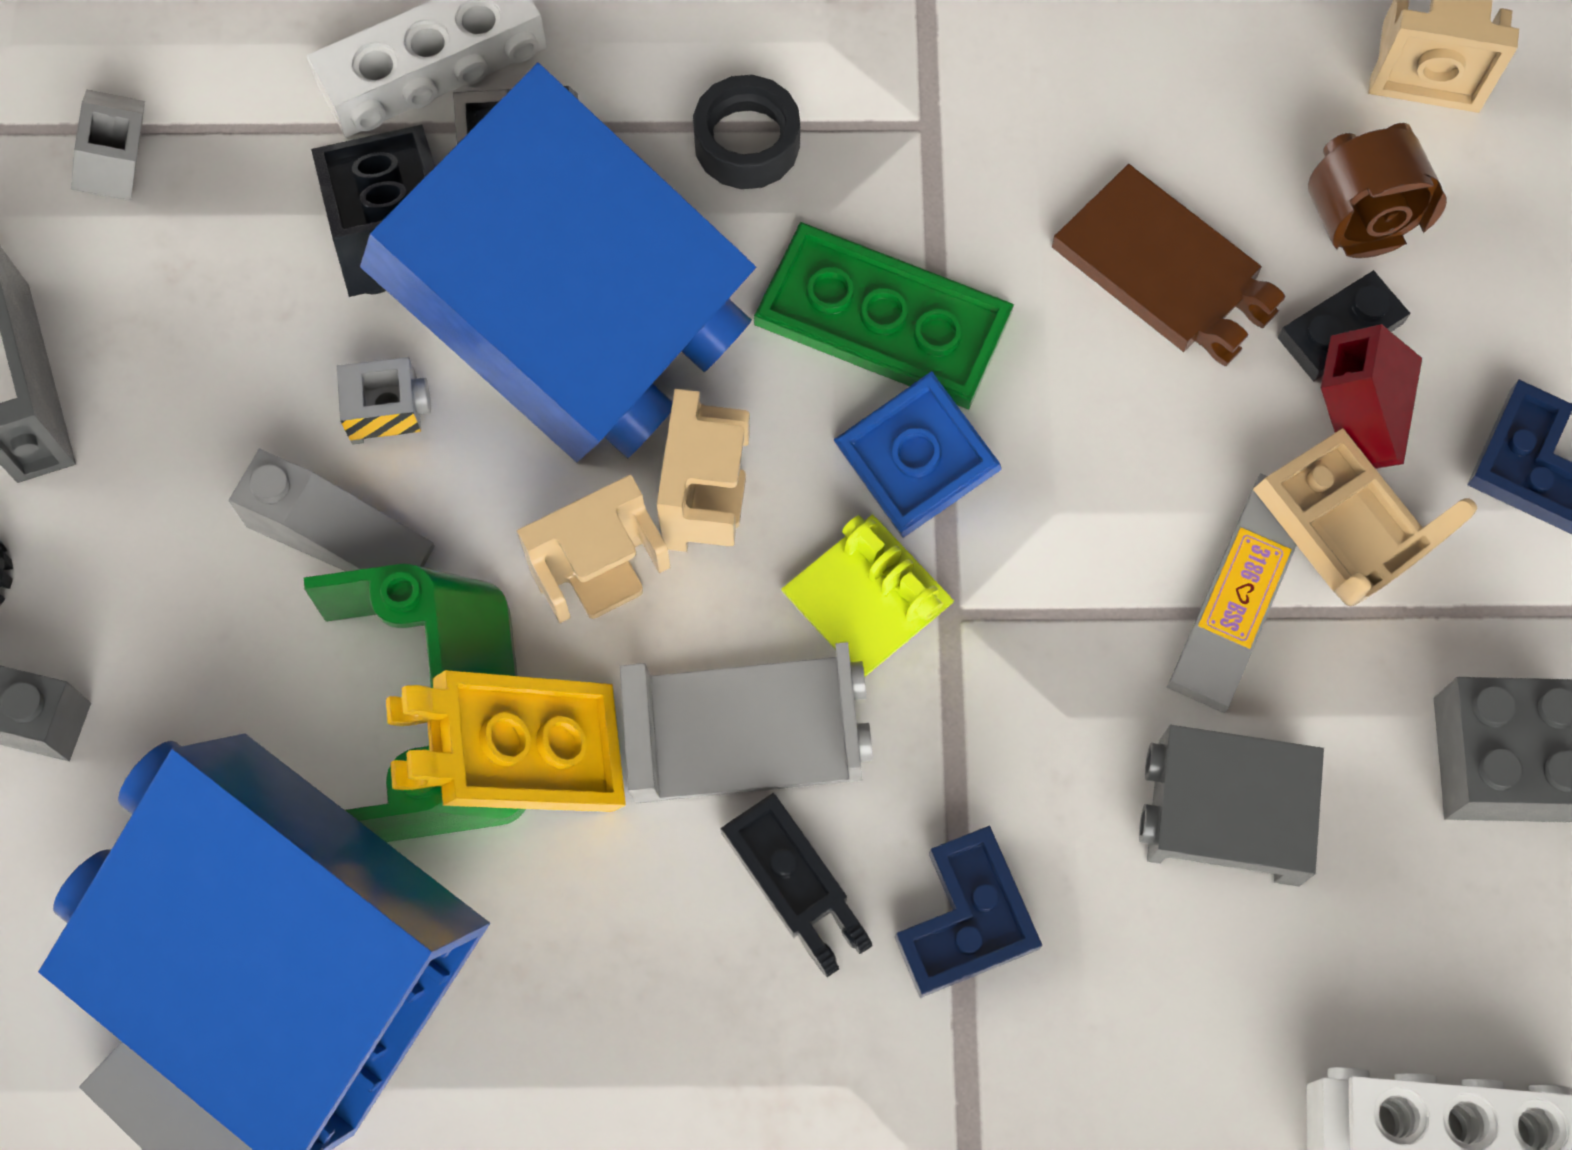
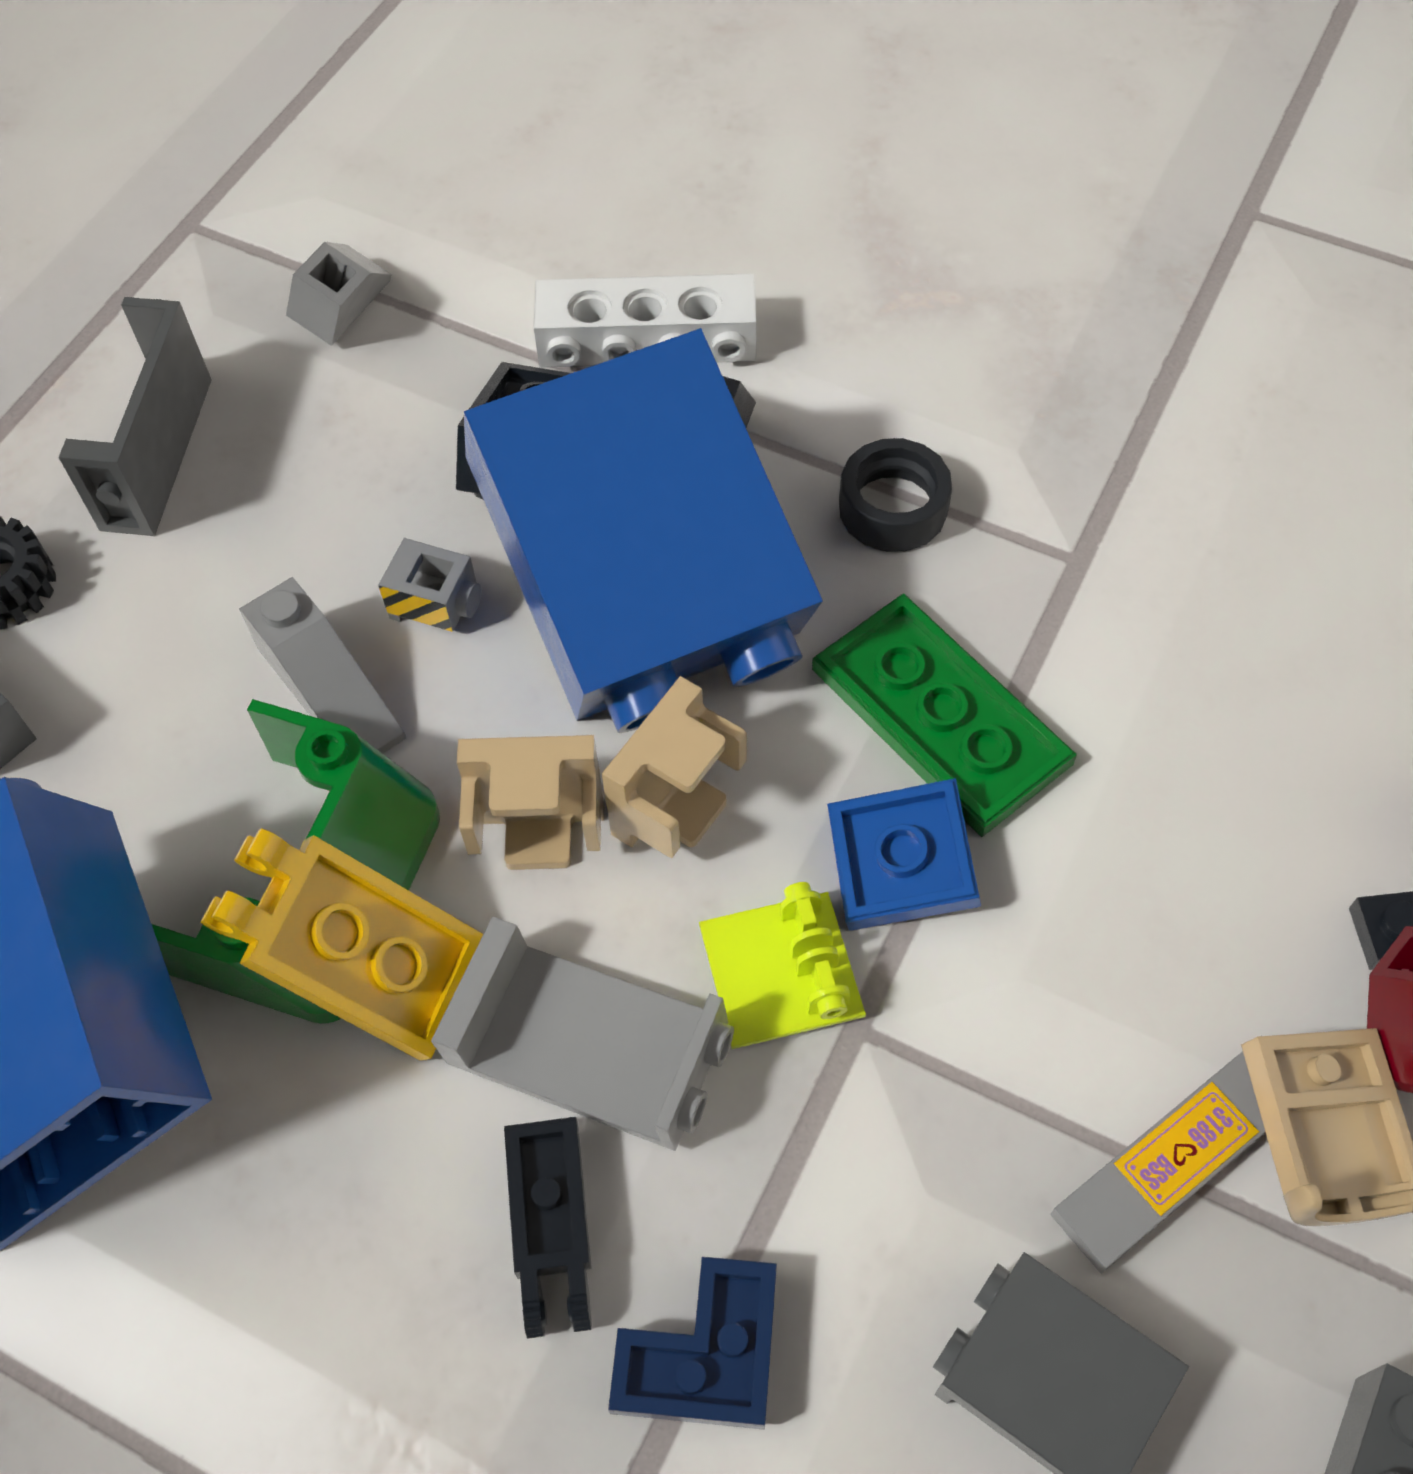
camera: 30 degrees right, 10 degrees down
reddish brown tile [1052,164,1286,366] -> none

